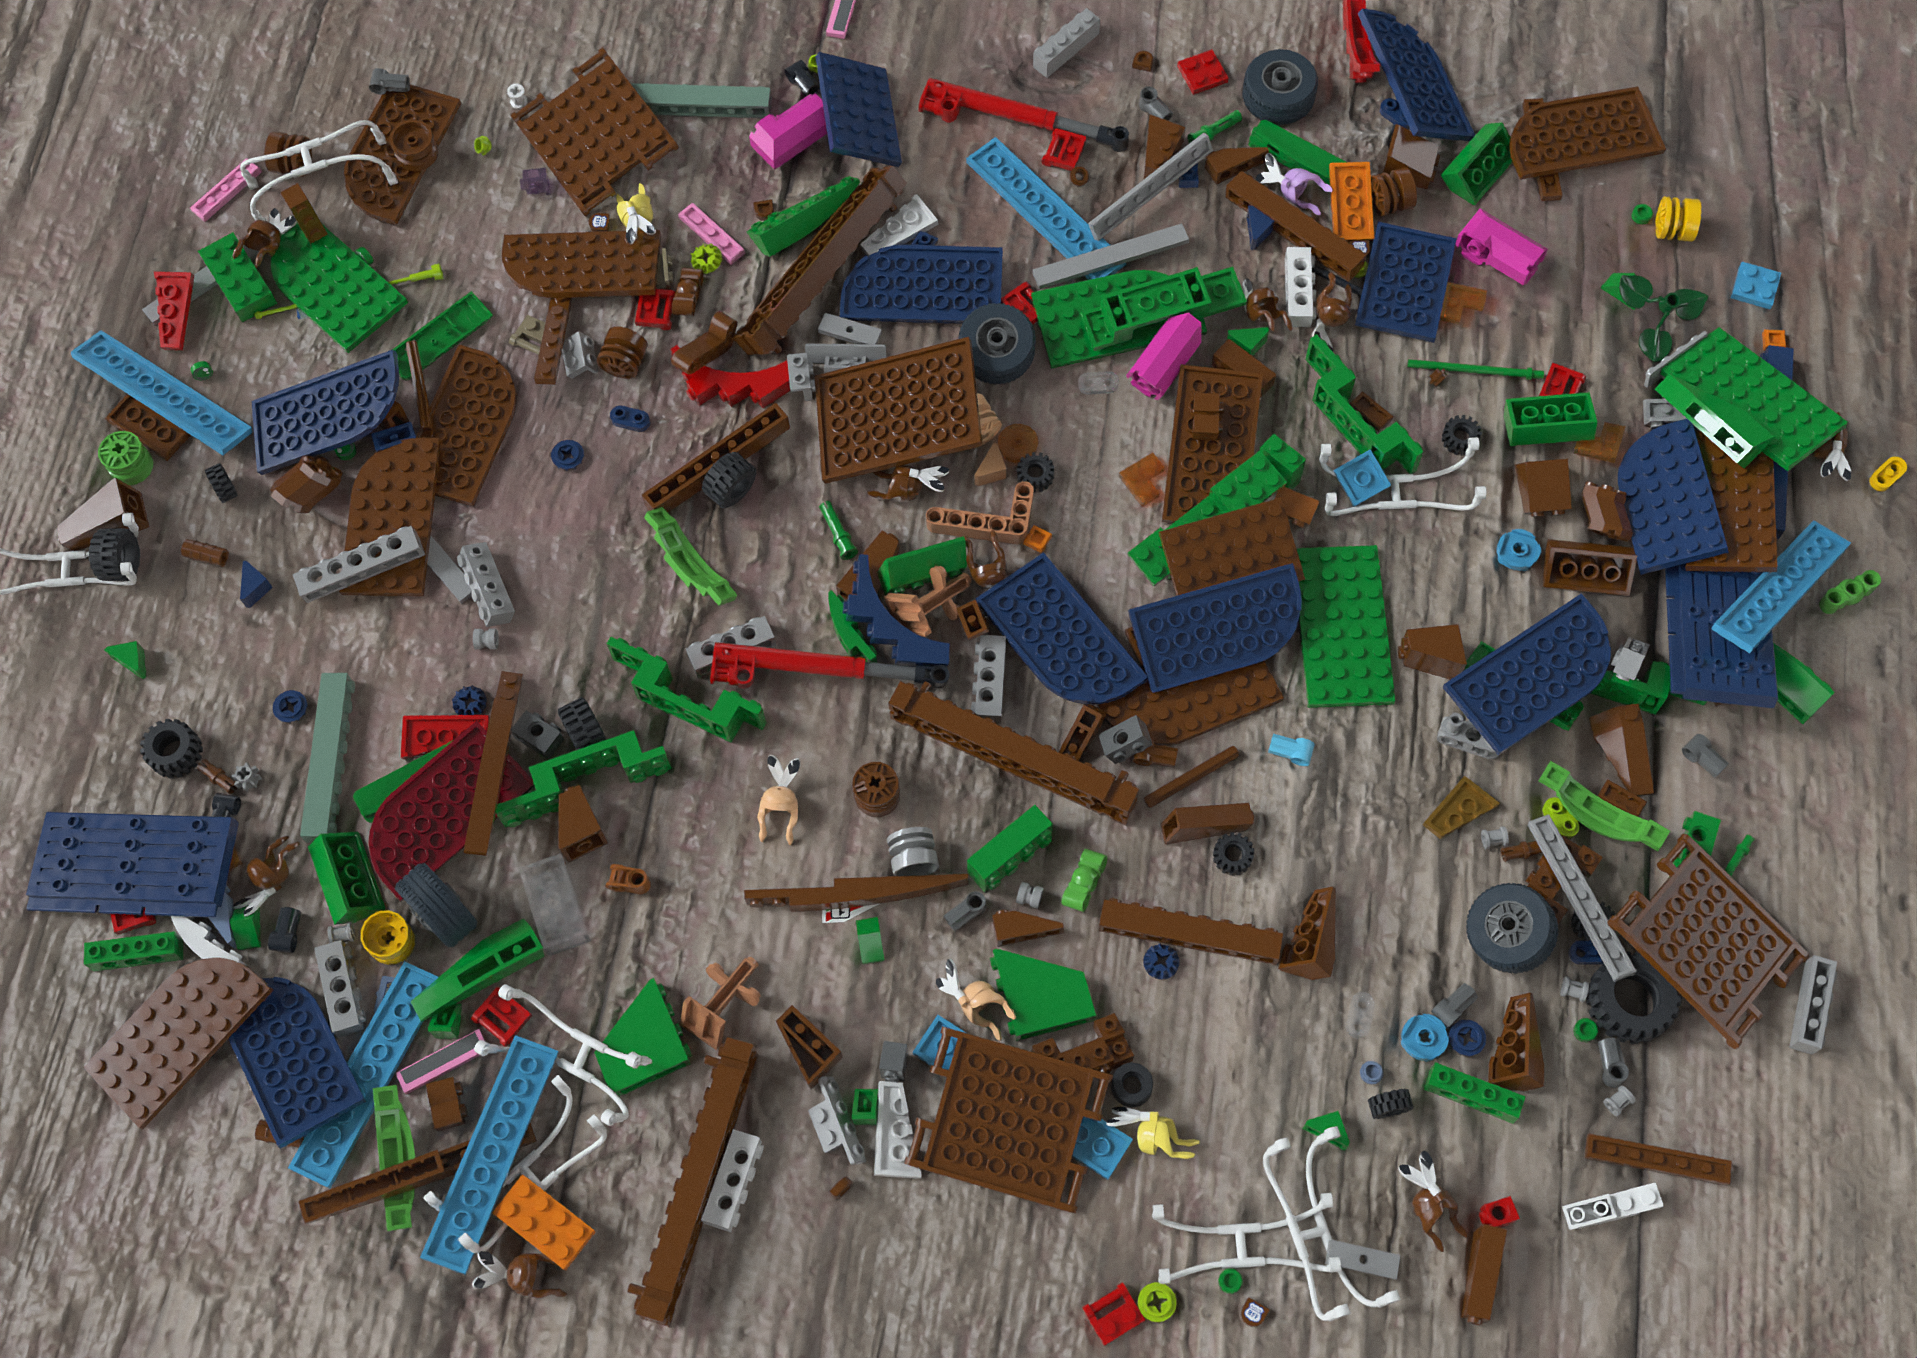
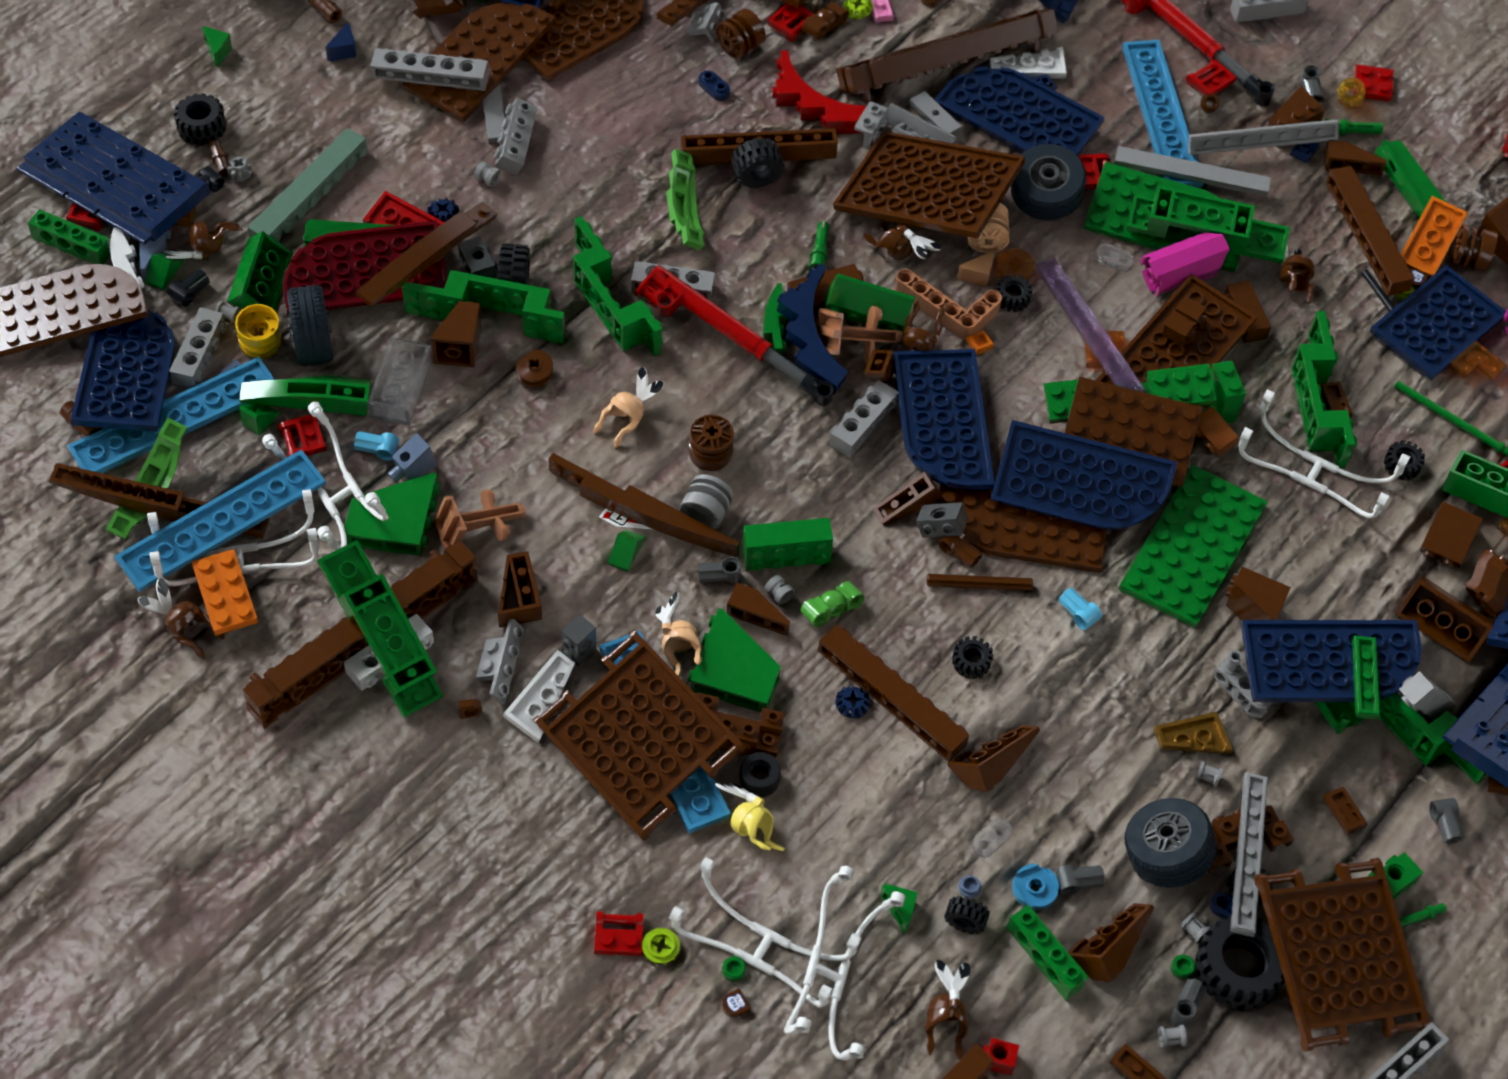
camera: 25 degrees right, 10 degrees down
dark blue gear [273,690,308,724] -> none
tile [395,1029,486,1095] -> none
reddish brown brick [426,1077,468,1131] -> none
dark blue gear [551,440,585,471] -> none
dark orange piece [605,864,651,894] -> none
reddish brown beam [671,311,738,375] -> none
green wedge [746,176,860,257] -> none
green slope [852,1089,878,1125] -> none
reddish brown brick [888,681,1139,826] -> none
reddish brown tile [1132,51,1153,72] -> none
reddish brown slope [1161,803,1254,844] -> none
green slope [1226,327,1269,356] -> none
black wheel [1242,49,1318,125] -> none
dark blue slope [1246,205,1274,250] -> none
lavender hair [1256,153,1333,215] -> none
white brick [1285,247,1316,327] -> none
reddish brown hair [1312,272,1352,352] -> none
light grey tile [1325,1240,1400,1279] -> none
dark azure plate [1333,449,1391,507] -> none
reddish brown plate [1429,368,1448,386] -> none
dark blue gear [1449,1020,1486,1057] -> none
dark azure plate [1497,529,1541,571] -> none
reddish brown pin [1500,841,1543,862] -> none
bright green piece [1538,761,1670,851] -> none
lime plate [1542,797,1579,839] -> none
reddish brown wedge [1589,704,1654,796] -> none
none -> green bracket [317,540,443,718]
none -> medium azure piece [354,431,400,461]
none -> sand blue torso [387,433,438,483]
none -> reddish brown piece [516,350,553,387]
none -> clear purple plate [1036,257,1146,393]
none -> clear yellow wheel [1338,78,1365,108]
none -> green tile [1352,636,1380,719]

